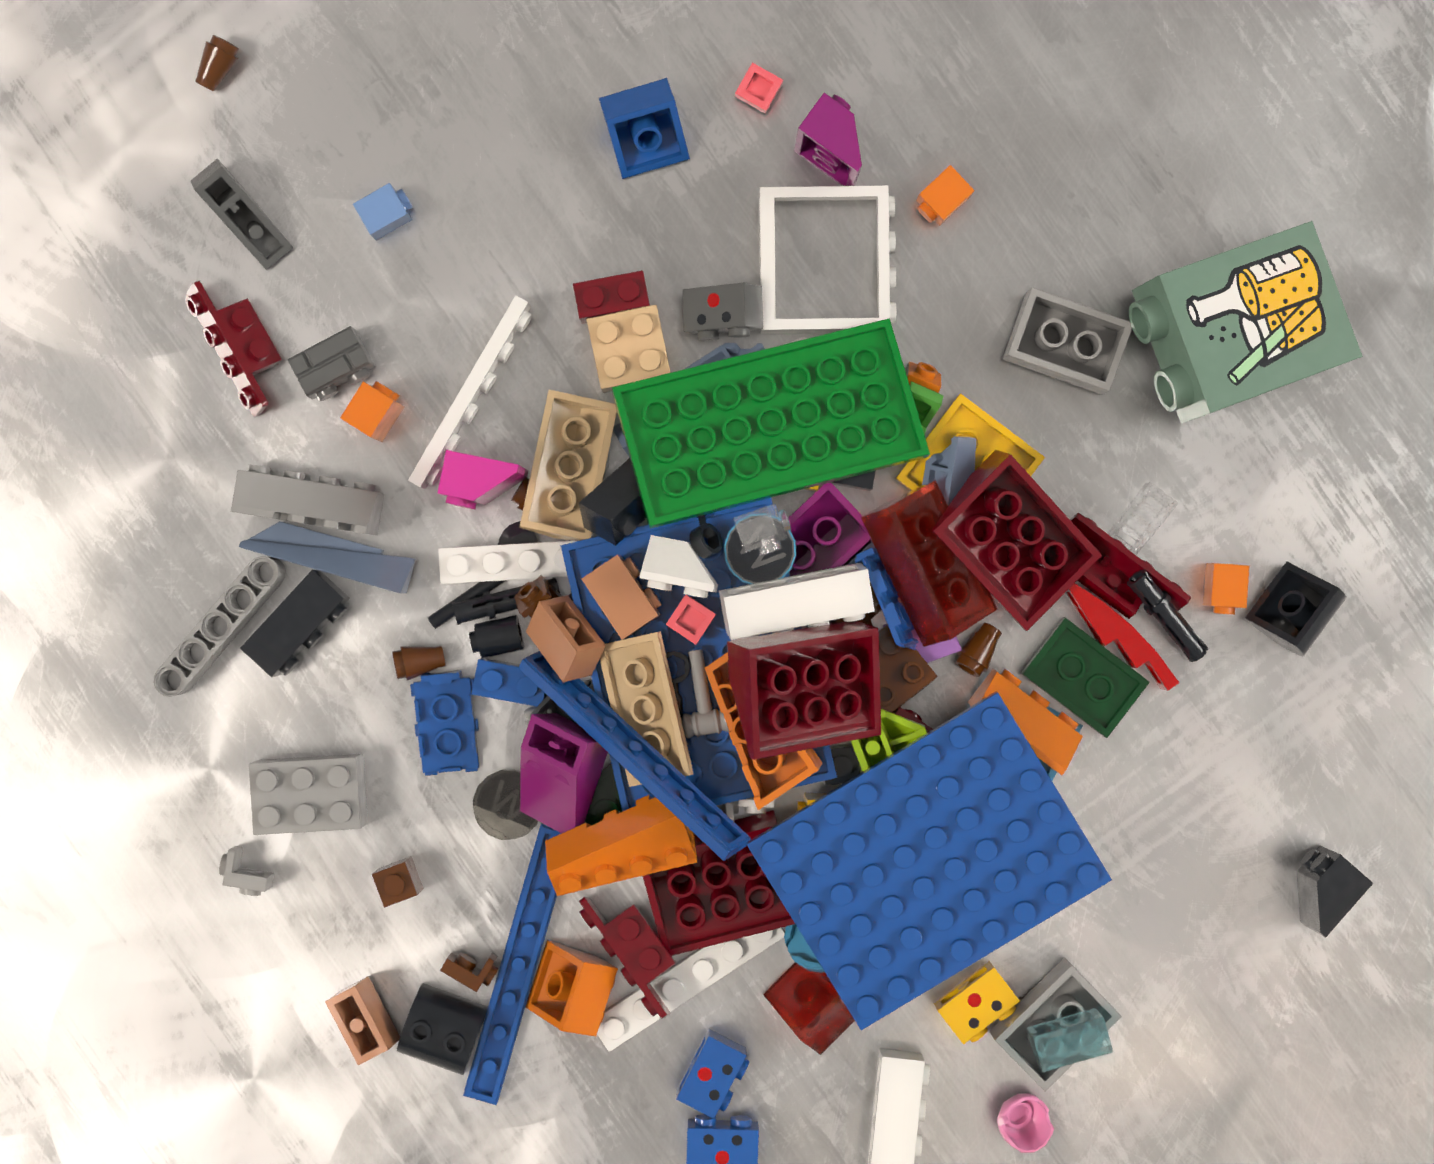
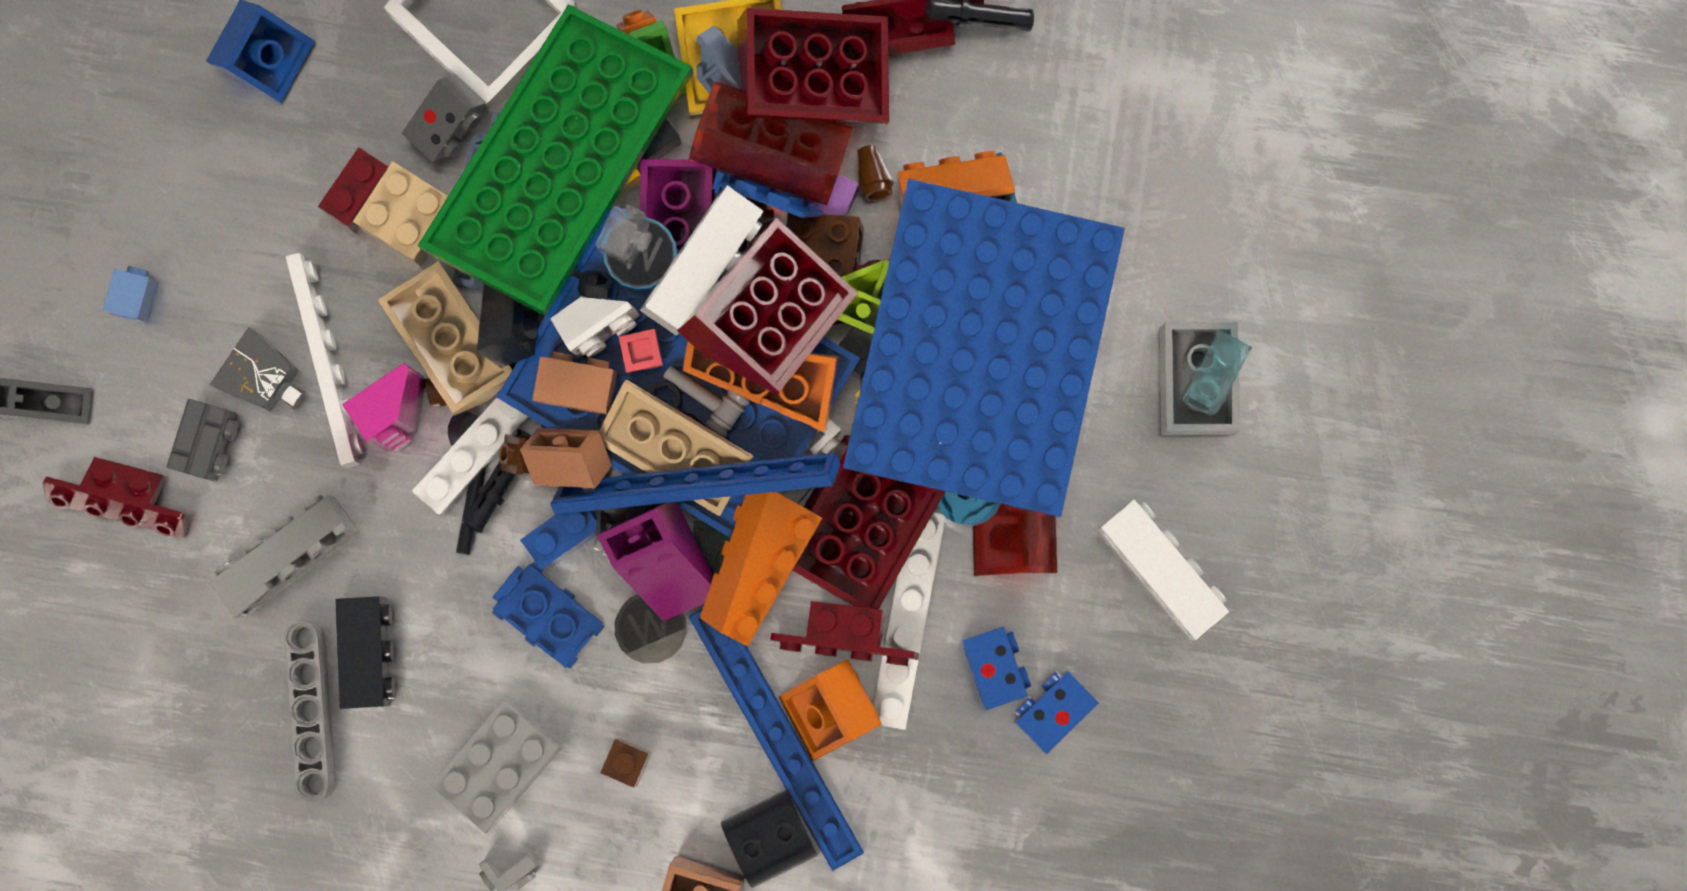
camera: 45 degrees left, 5 degrees down
sand blue wedge [239,521,416,594] -> none
orange brick [340,381,404,442] -> none
reddish brown cone [392,646,446,681] -> none
reddish brown bracket [440,952,499,992] -> none
black brick [469,615,524,658] -> none
yellow brick [934,961,1020,1045] -> none
bright pink hair [997,1093,1054,1153] -> none
dark green plate [1021,617,1150,738] -> none
red slope [1065,583,1179,691] -> none
black slope [1297,846,1373,938] -> none
none -> dark grey torso [210,327,306,411]

